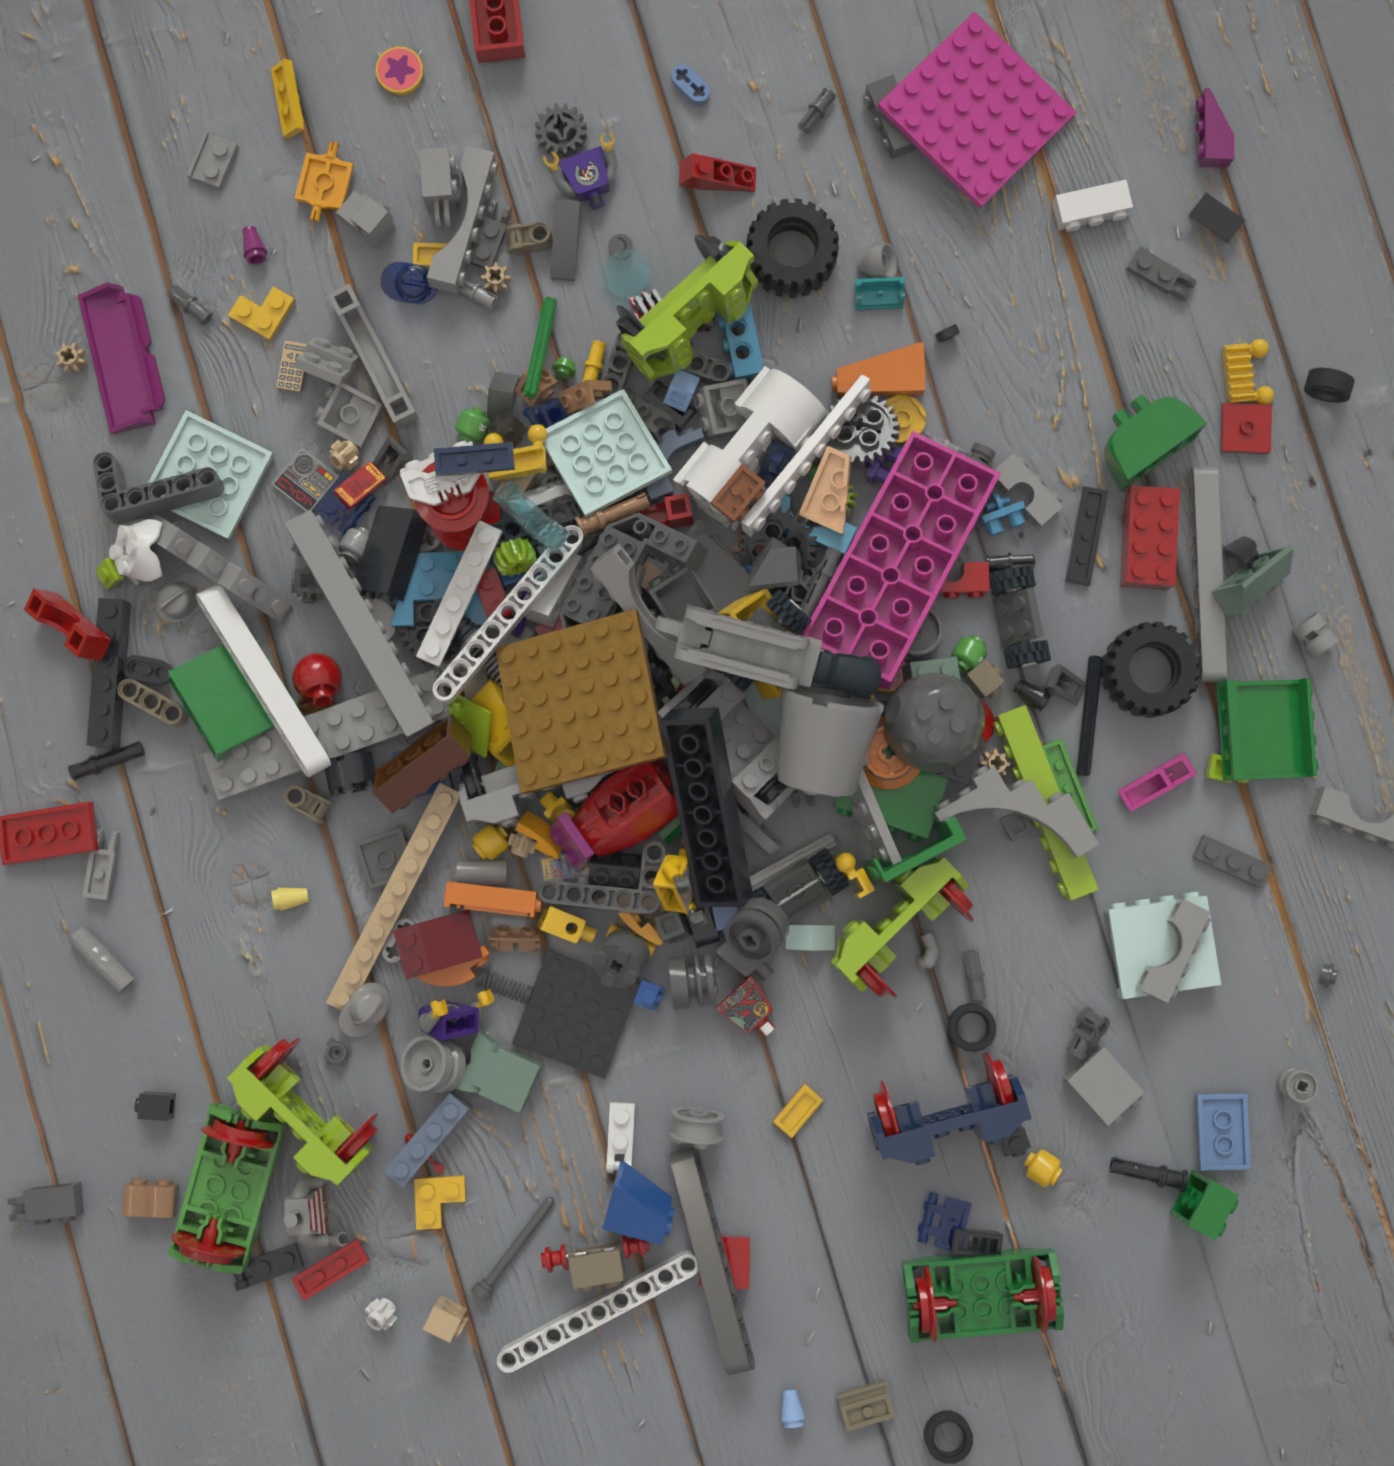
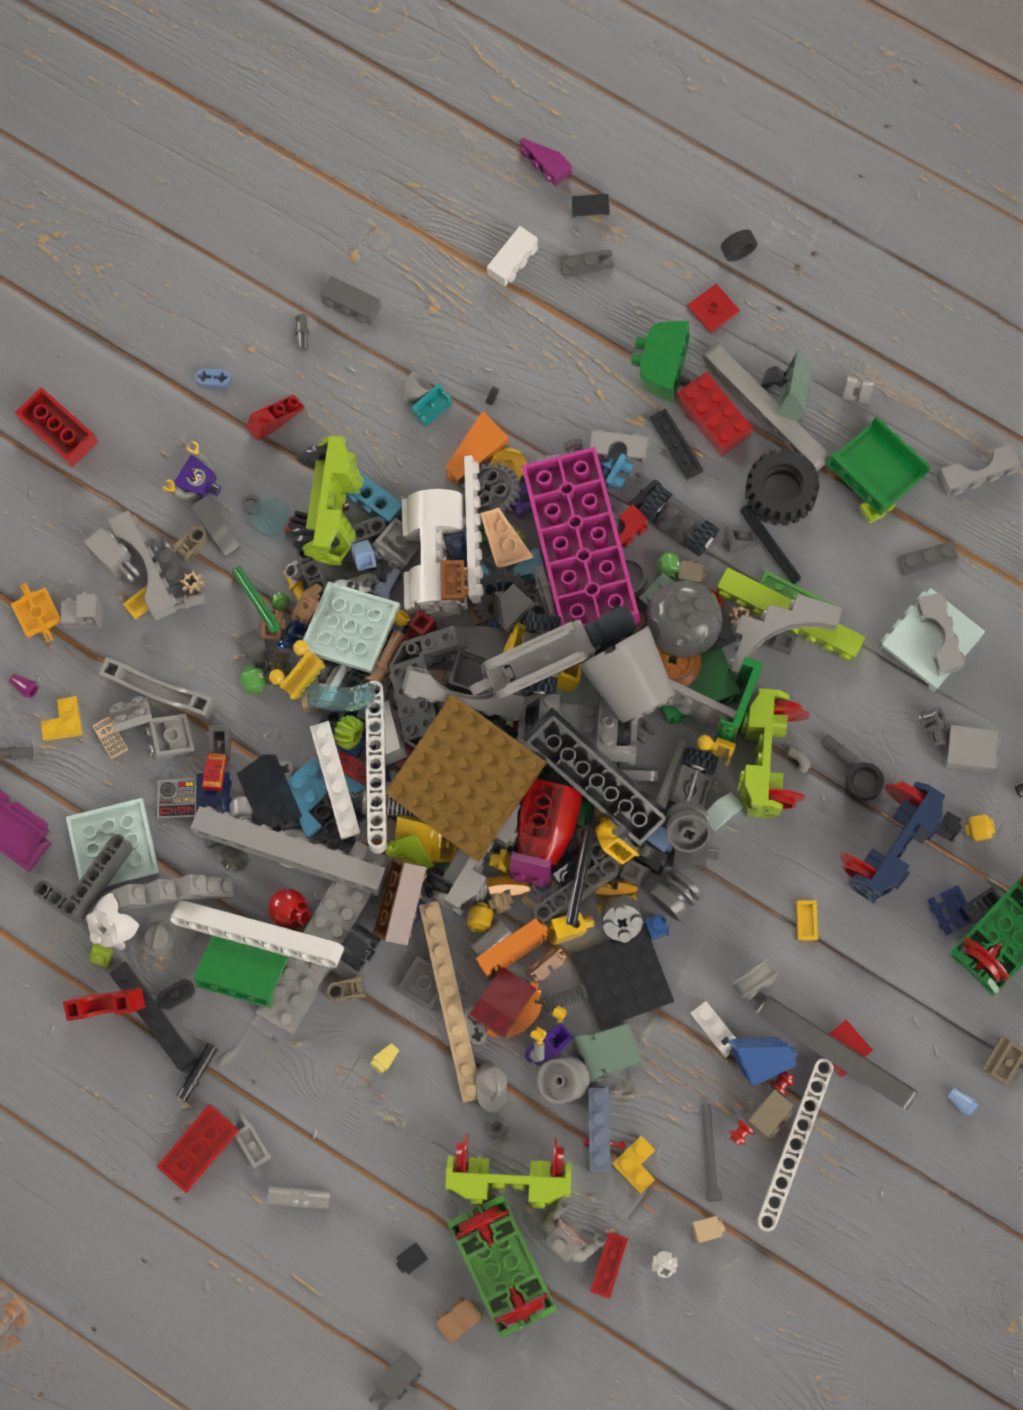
camera: 35 degrees left, 10 degrees down
dark tan beam [118,679,189,726] -> none
black plate [231,1242,305,1291] -> none
tan gear [329,440,359,471] -> none
tile [376,46,424,96] -> none
clear blue piece [380,262,437,304] -> none
red piece [400,441,500,551] -> none
dark blue plate [434,442,515,477] -> none
dark grey gear [535,103,587,157] -> none
torso [716,975,775,1037] -> none
black tyre [746,198,839,298] -> none
dark pink plate [876,11,1076,209] -> none
black cone [1013,679,1052,711] -> none
dark pink slope [1118,752,1197,812] -> none
yellow gear [1221,339,1274,405] -> none
none -> dark grey plate [285,561,305,583]
none -> yellow hinge [394,610,410,627]
none -> black axle [566,828,595,926]

